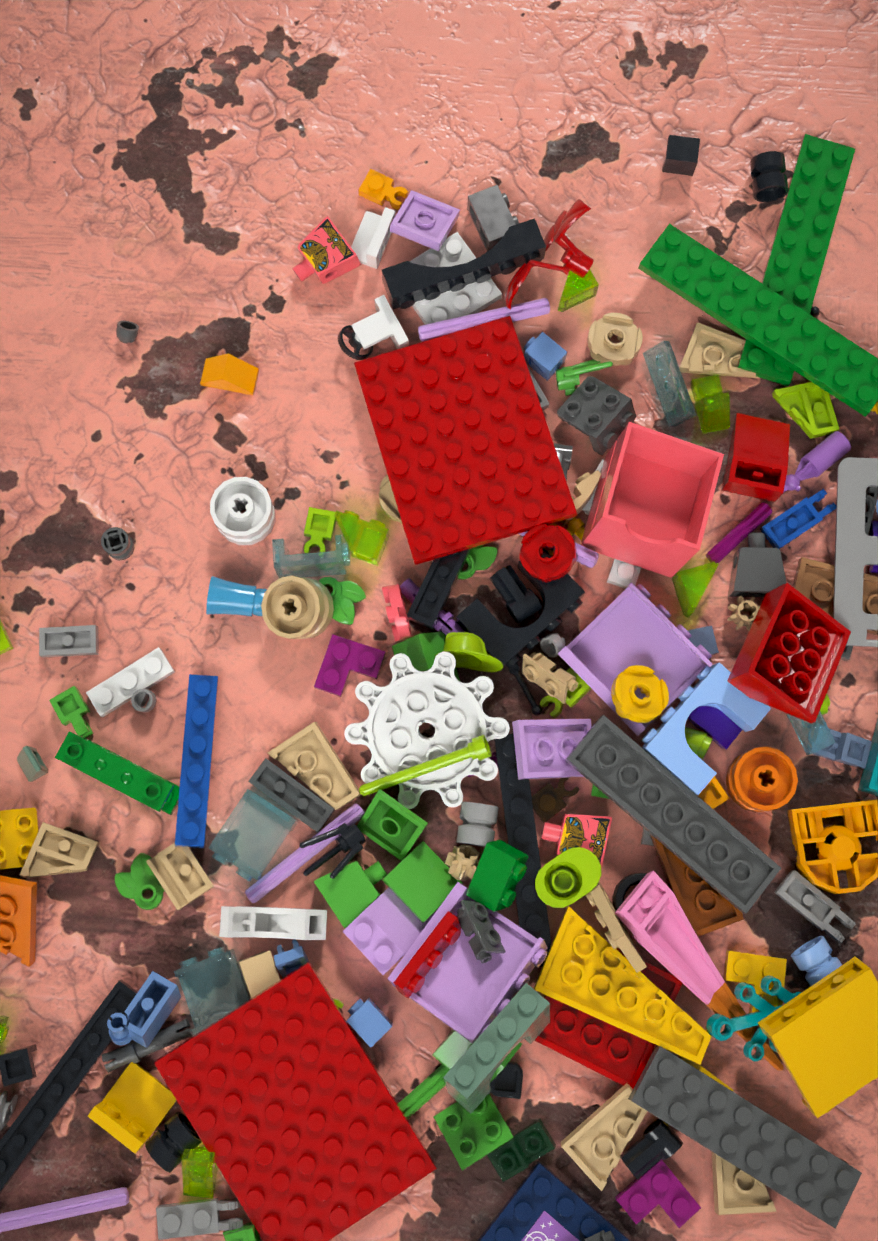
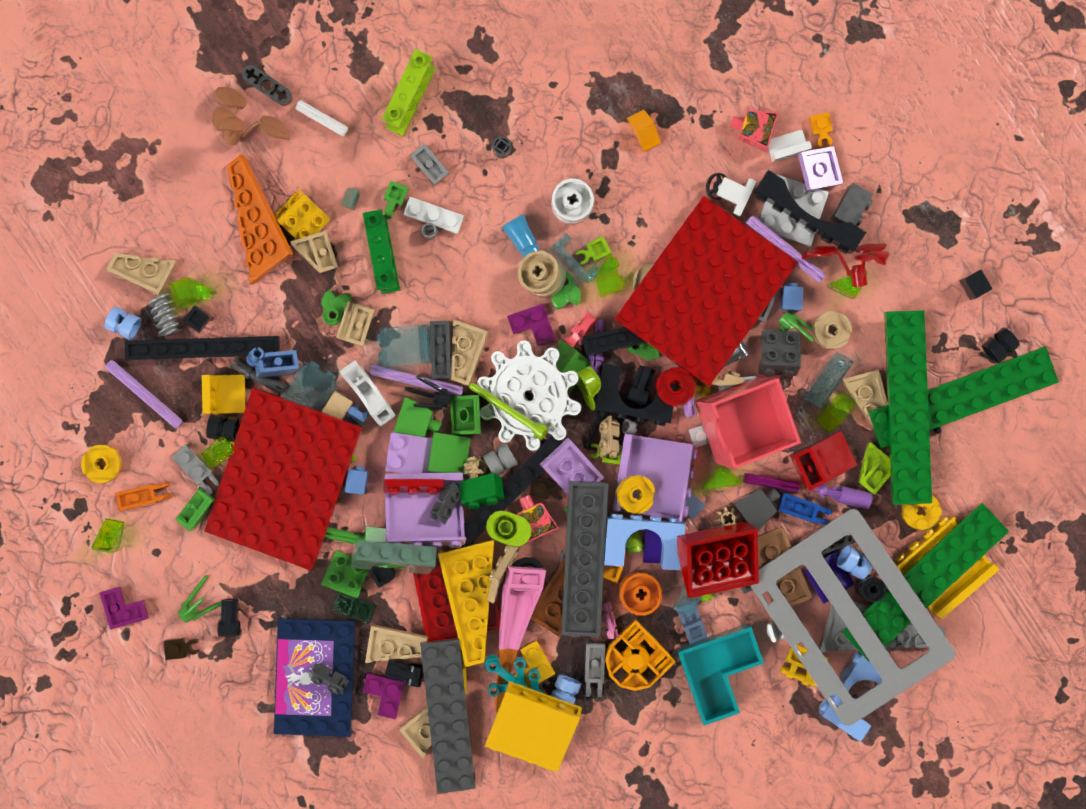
camera: 55 degrees right, 10 degrees up
dark grey hinge [116,321,139,344] -> none
blue plate [175,674,218,848] -> none
none -> bright pink axle [602,601,619,639]

